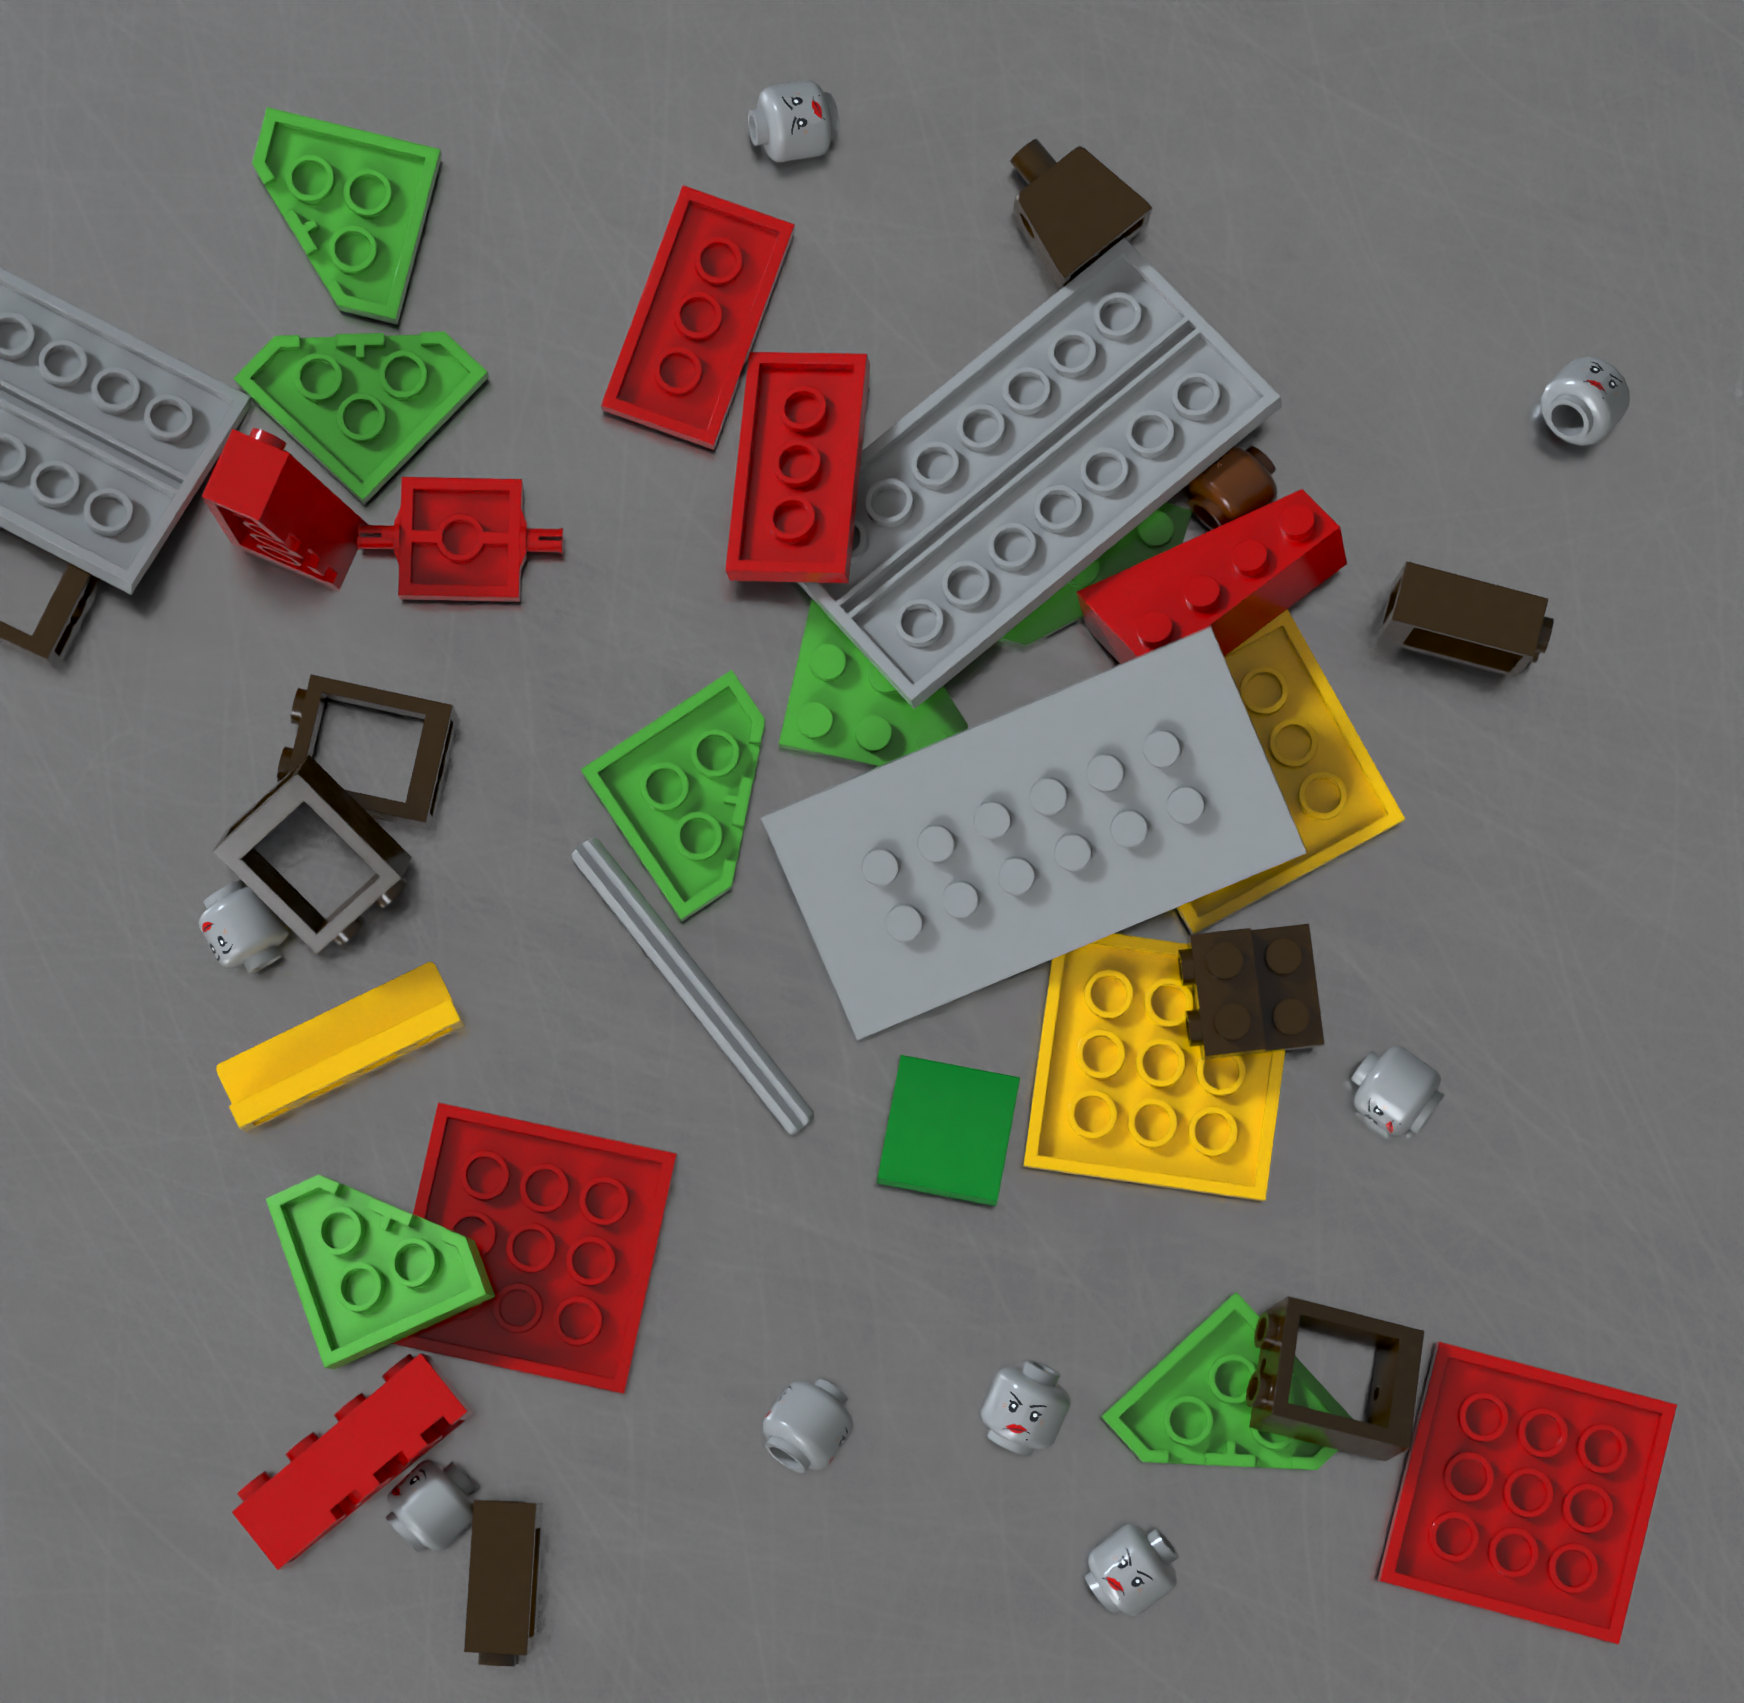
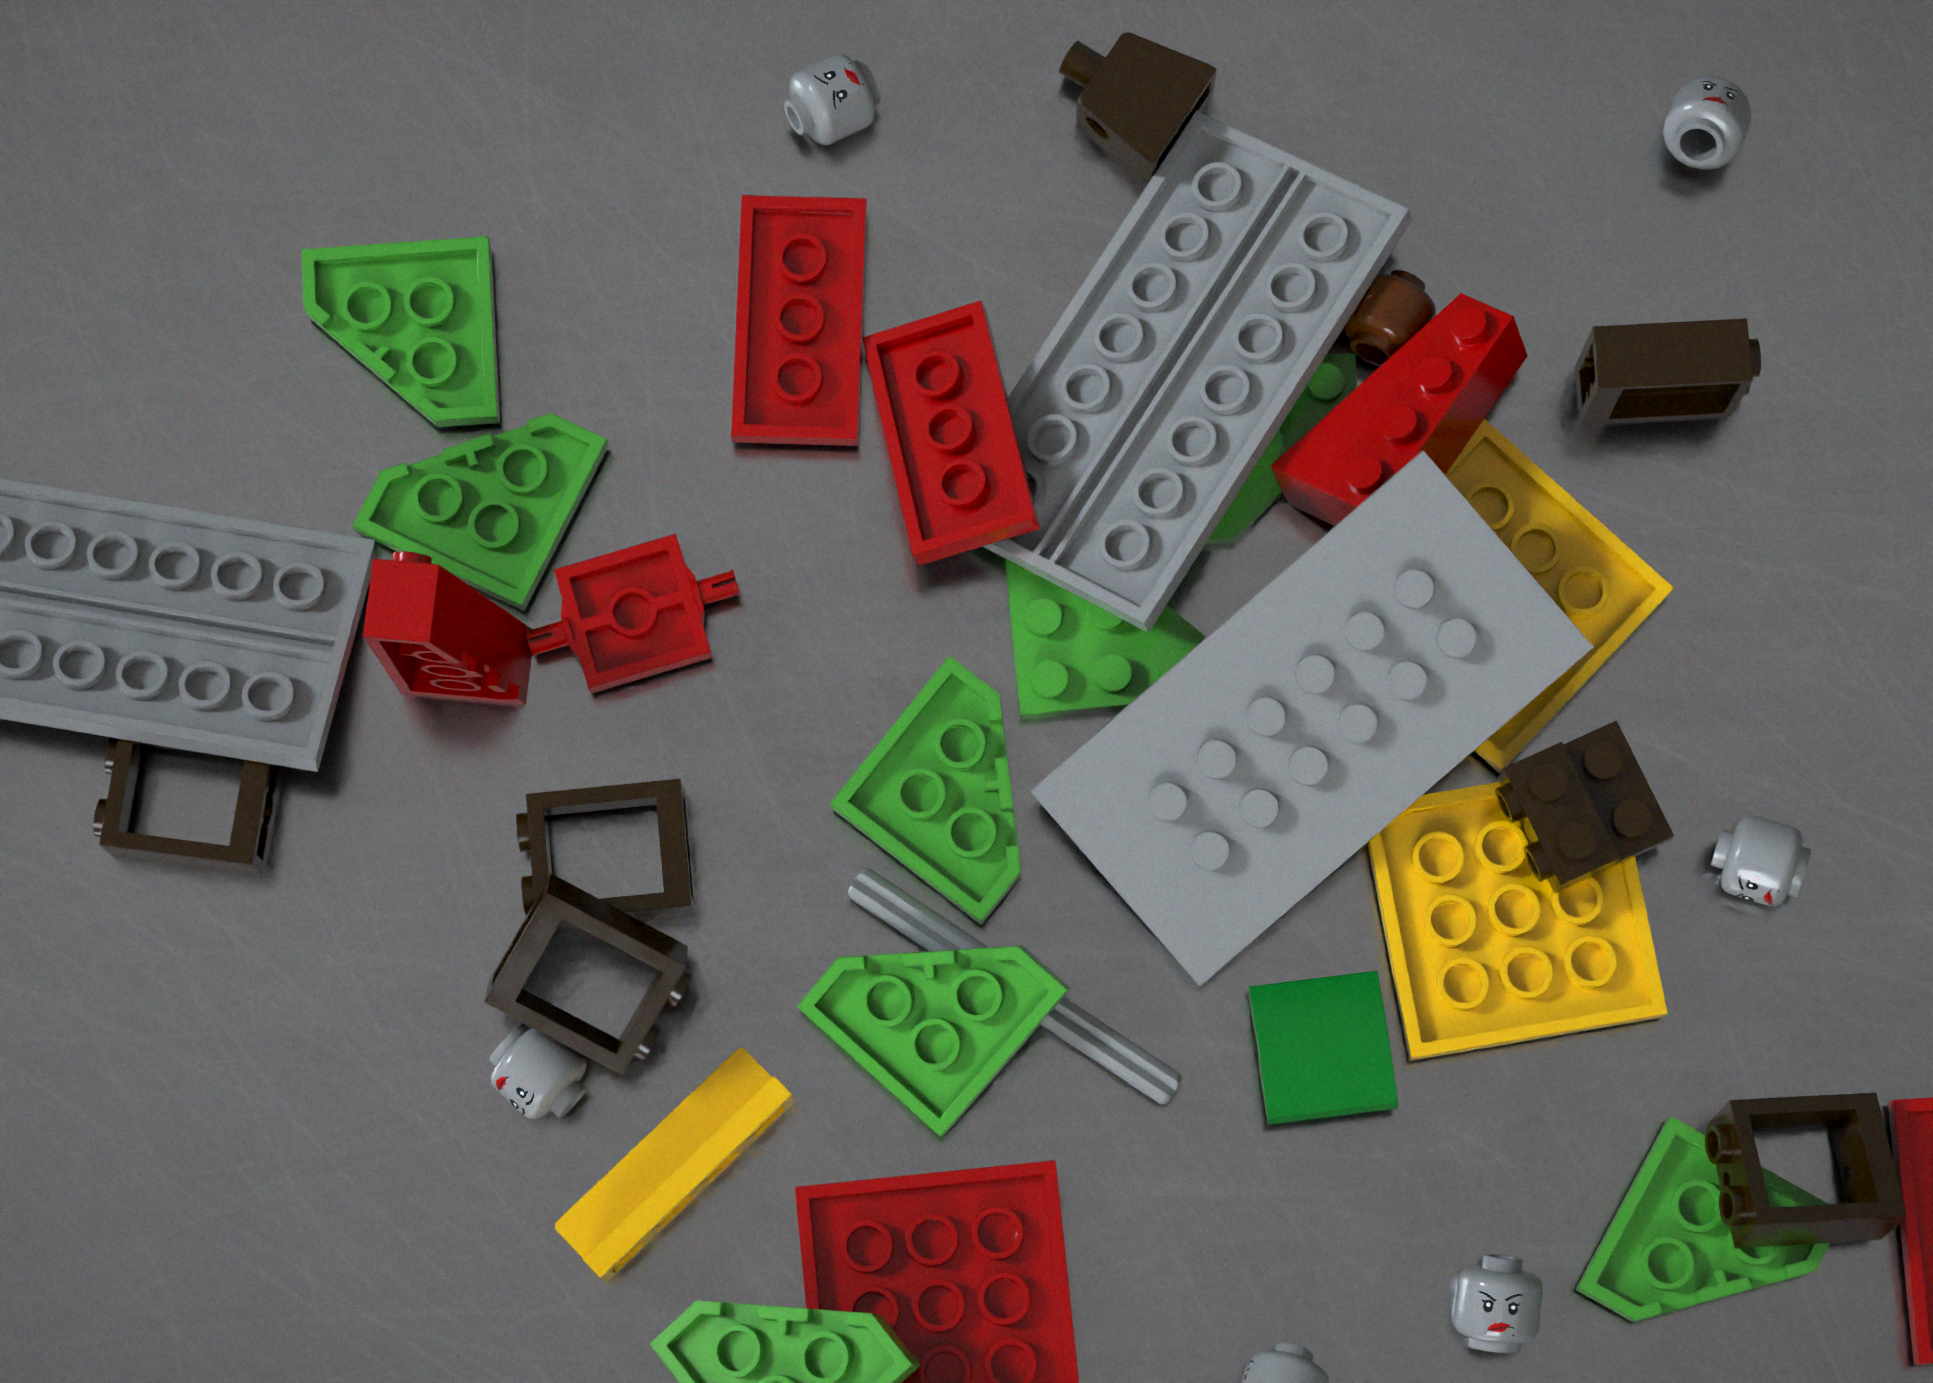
camera: 10 degrees left, 5 degrees down
none -> bright green plate [796,945,1071,1137]

